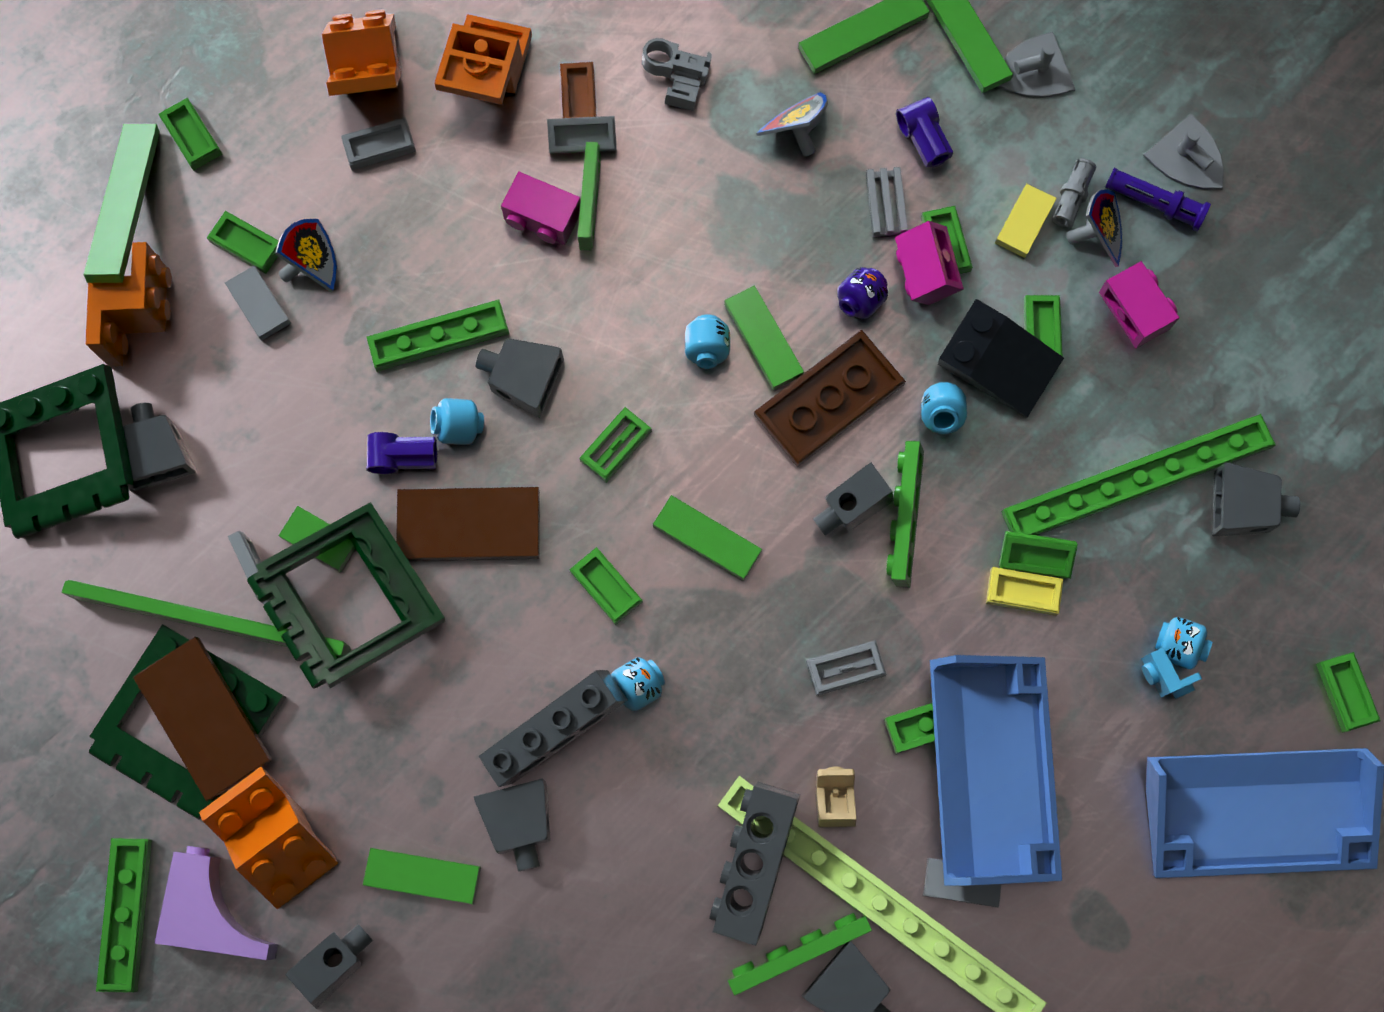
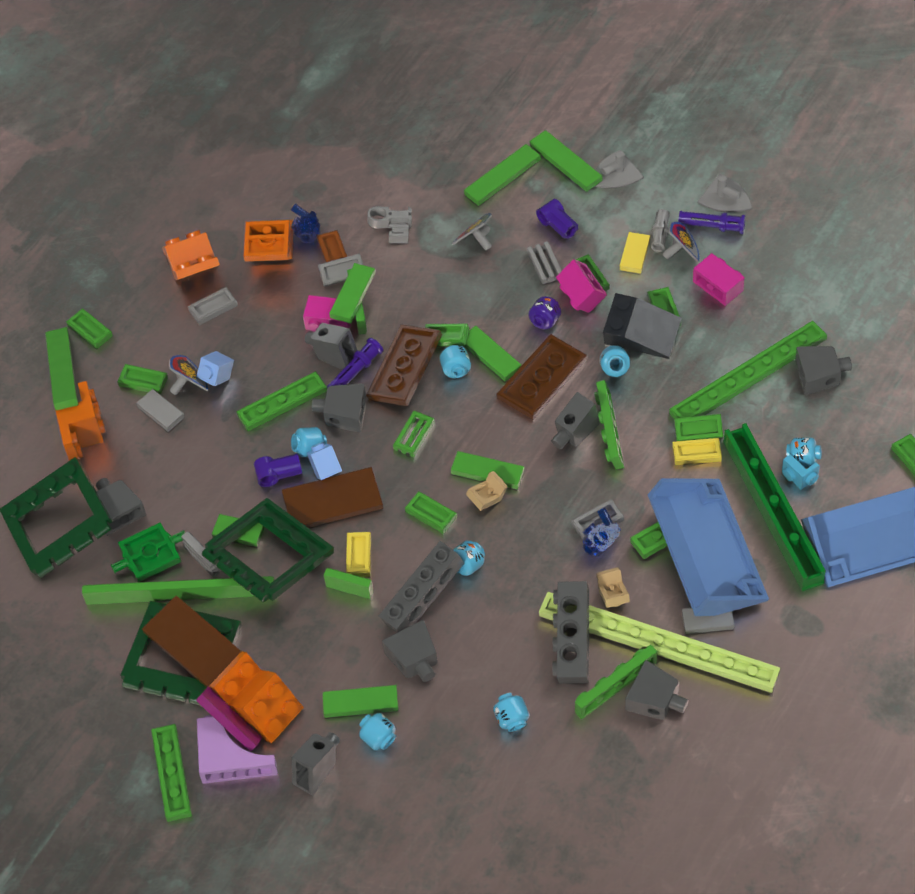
camera: 10 degrees left, 20 degrees down
none -> green plate [110,522,185,583]
none -> light blue brick [196,351,234,386]
none -> magenta tile [196,686,263,751]
none -> clear blue piece [291,203,320,243]
none -> dark grey torso [305,323,357,370]
none -> light blue brick [307,442,342,480]
none -> bright green tile [324,568,374,599]
none -> dark purple pin [327,338,384,388]
none -> bright green tile [329,263,375,324]
none -> light yellow tile [346,532,371,577]
none -> medium azure head [359,713,396,750]
none -> reddish brown tile [366,324,442,406]
none -> bright green tile [425,323,470,346]
none -> tan bracket [466,471,507,511]
none -> medium azure head [493,693,530,732]
none -> clear blue piece [583,507,621,556]
none -> green tile [723,423,826,592]

